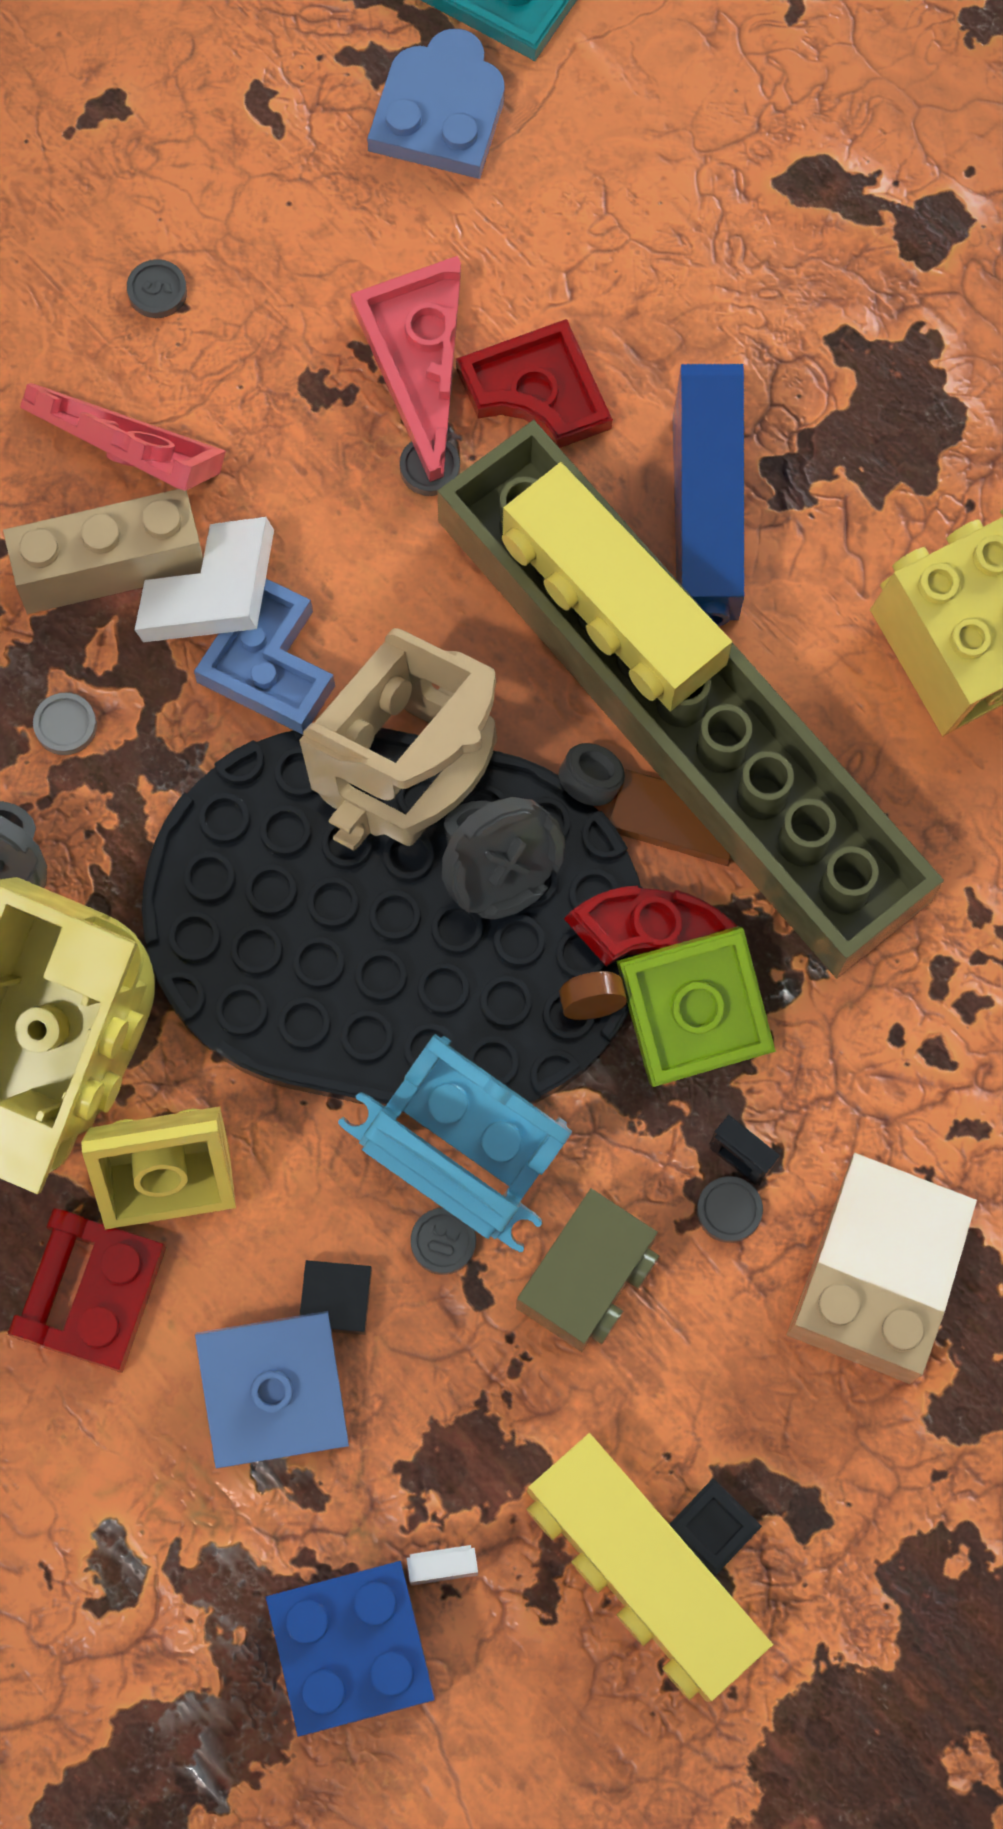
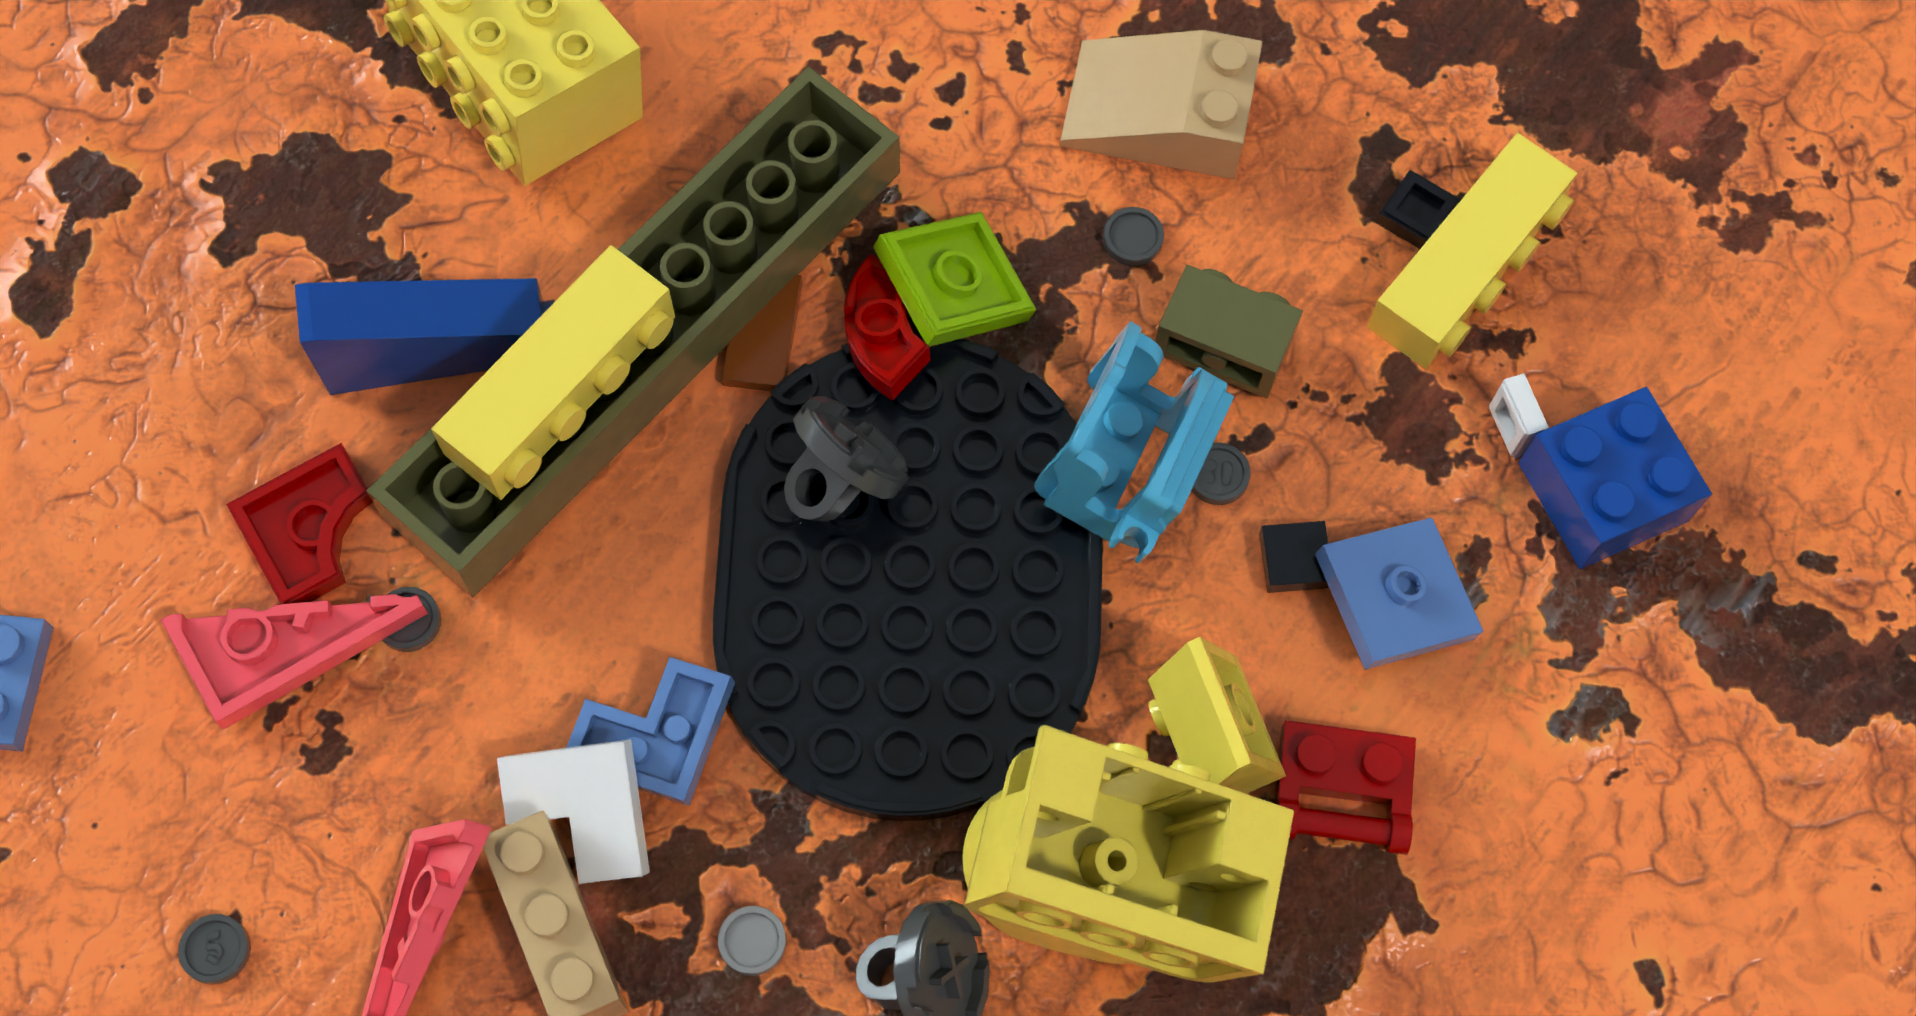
camera: 100 degrees left, 5 degrees down
tan animal [299,628,497,851] -> none
dark grey tile [559,743,625,806] -> none
dark orange tile [559,971,627,1020] -> none
black tile [709,1114,780,1185] -> none

